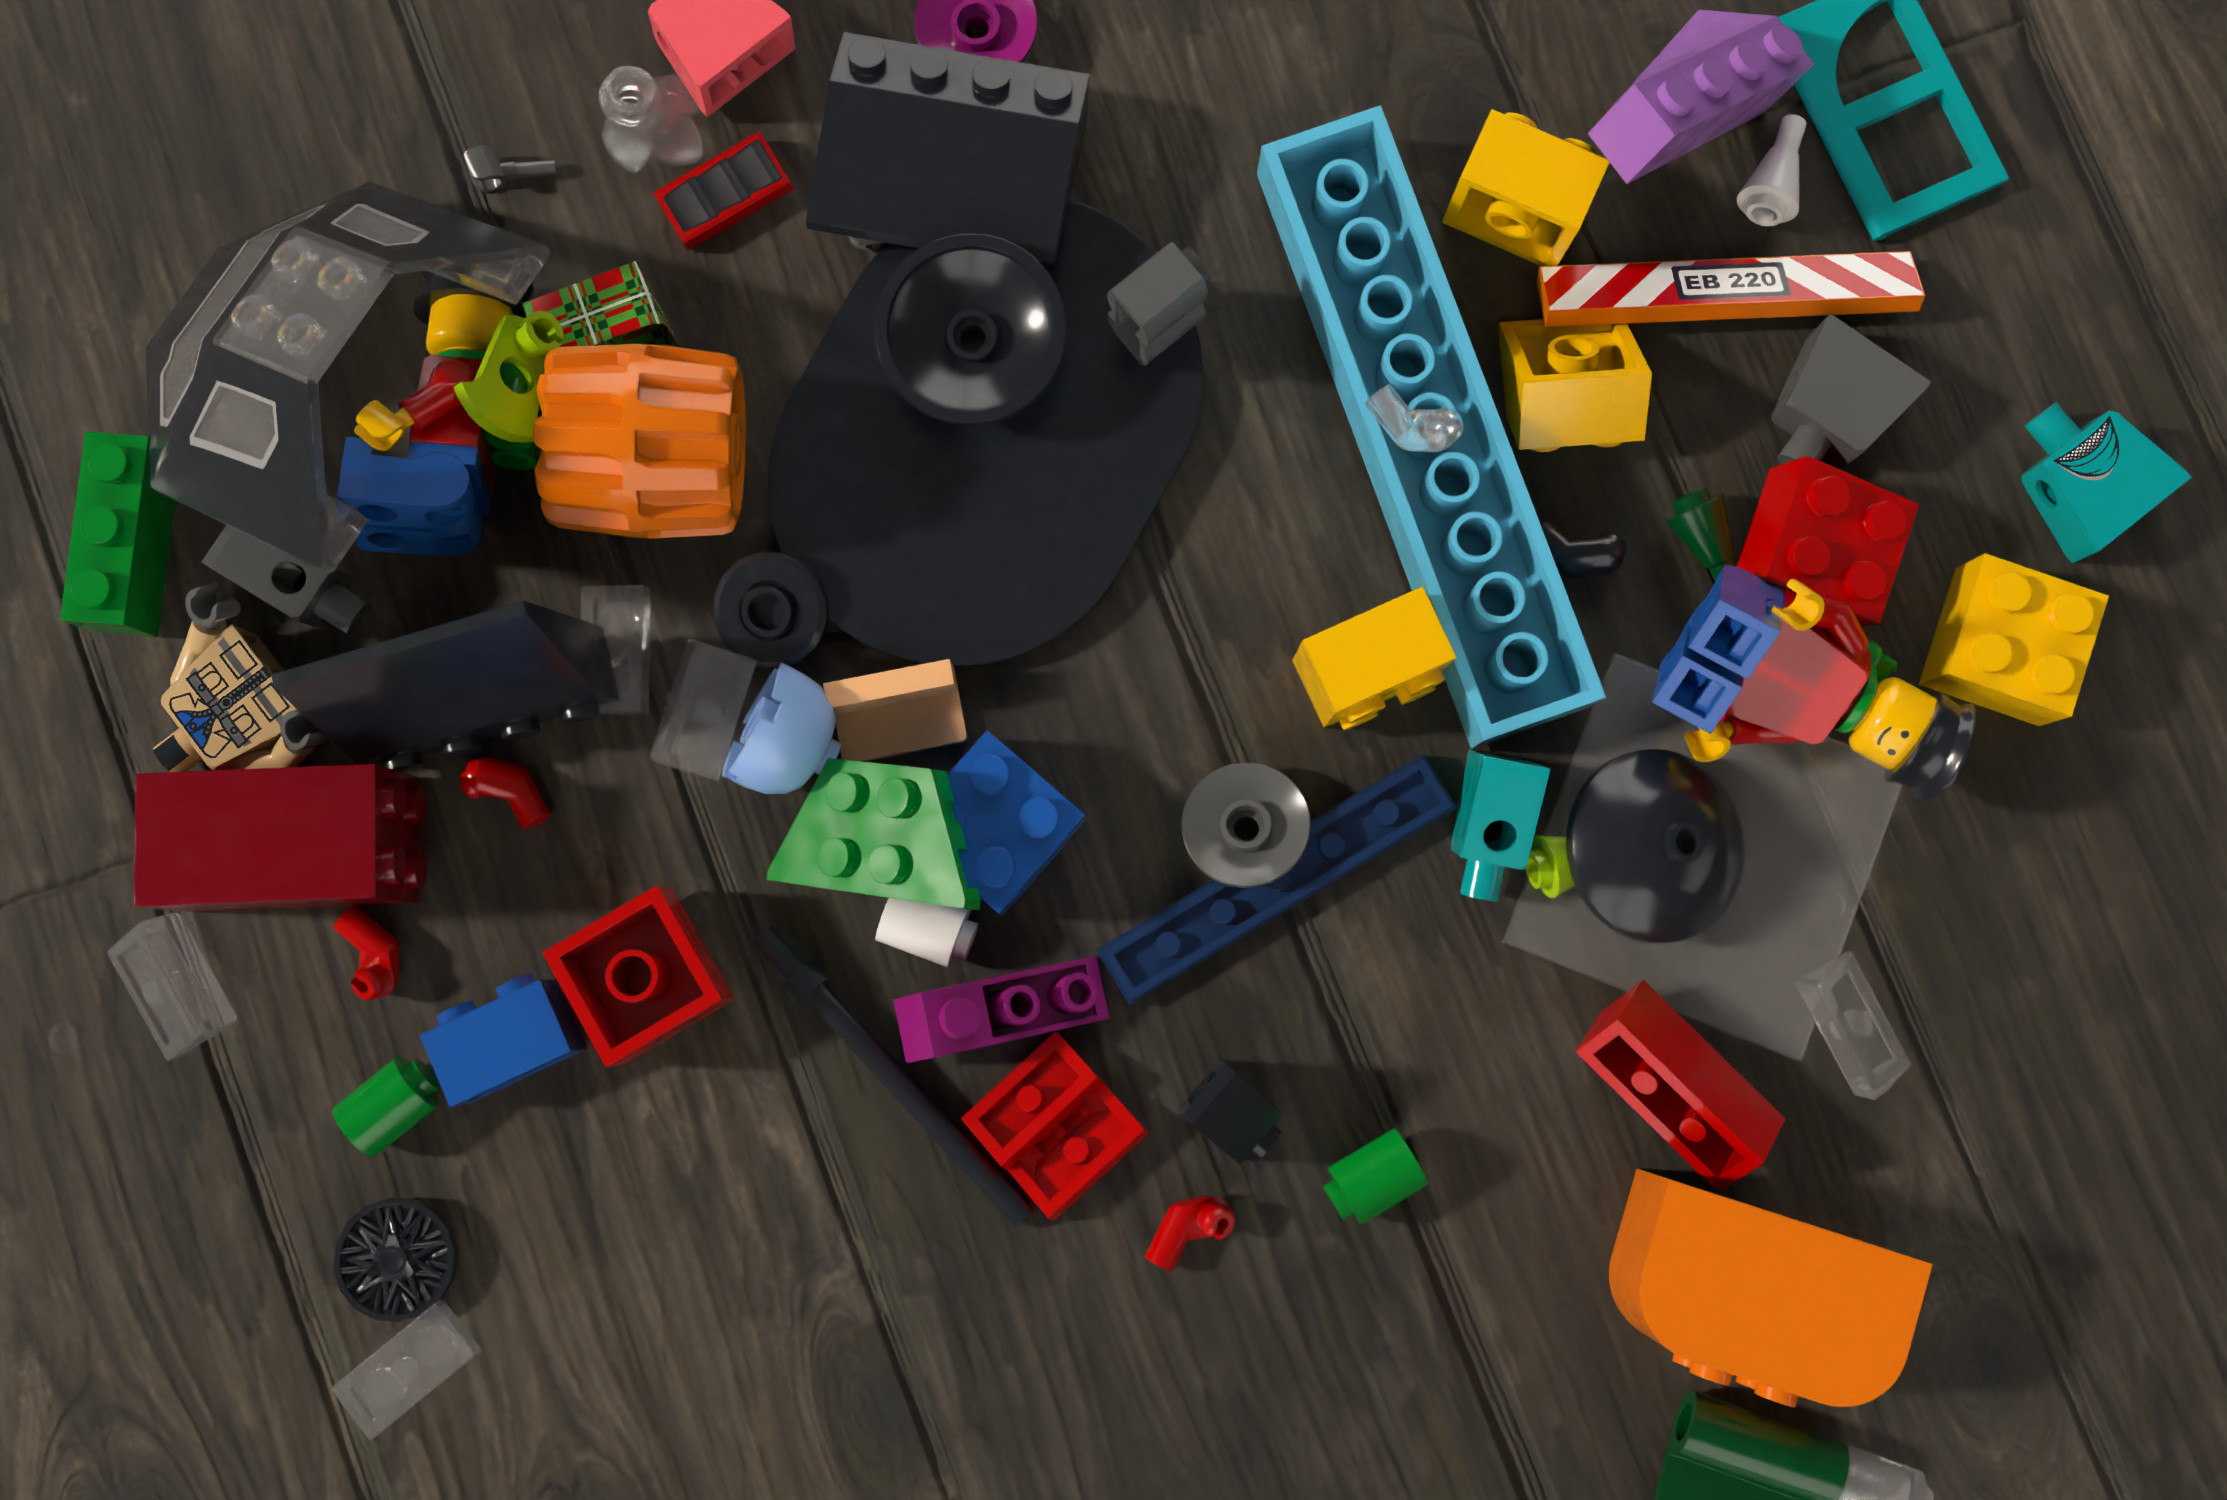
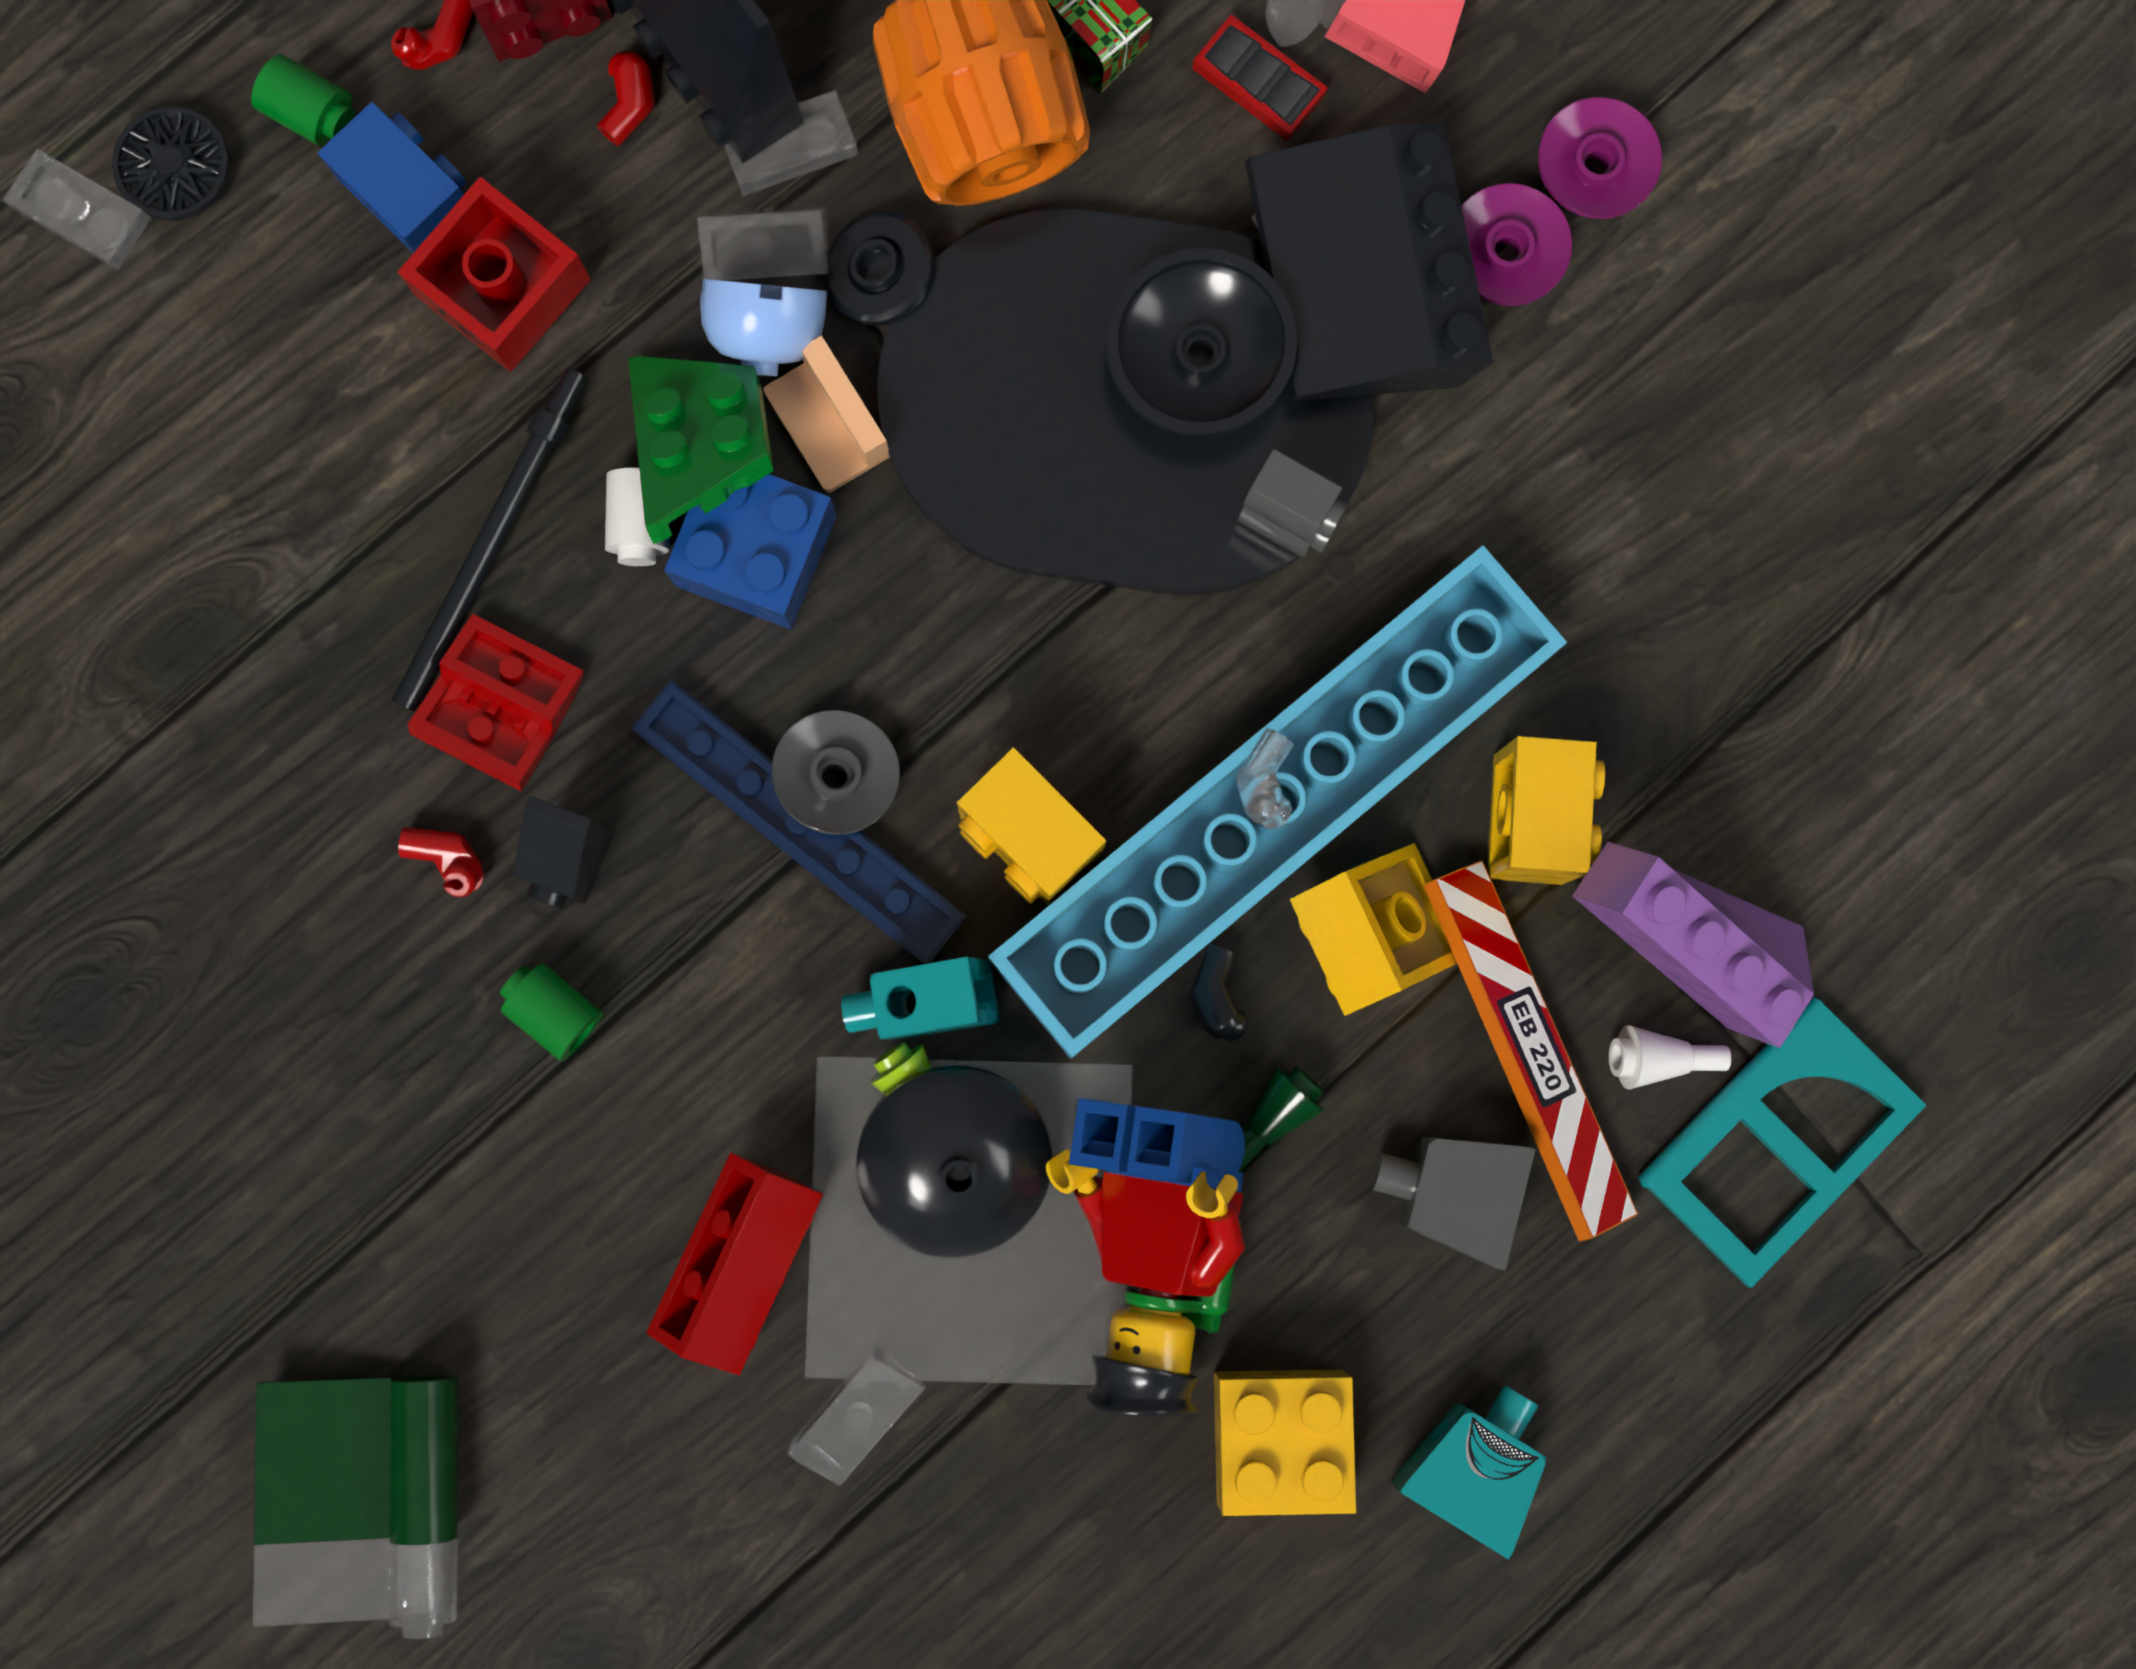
camera: 60 degrees right, 0 degrees up
magenta slope [893,956,1110,1063] -> none
orange brick [1609,1169,1933,1407] -> none
red brick [1737,456,1919,627] -> none

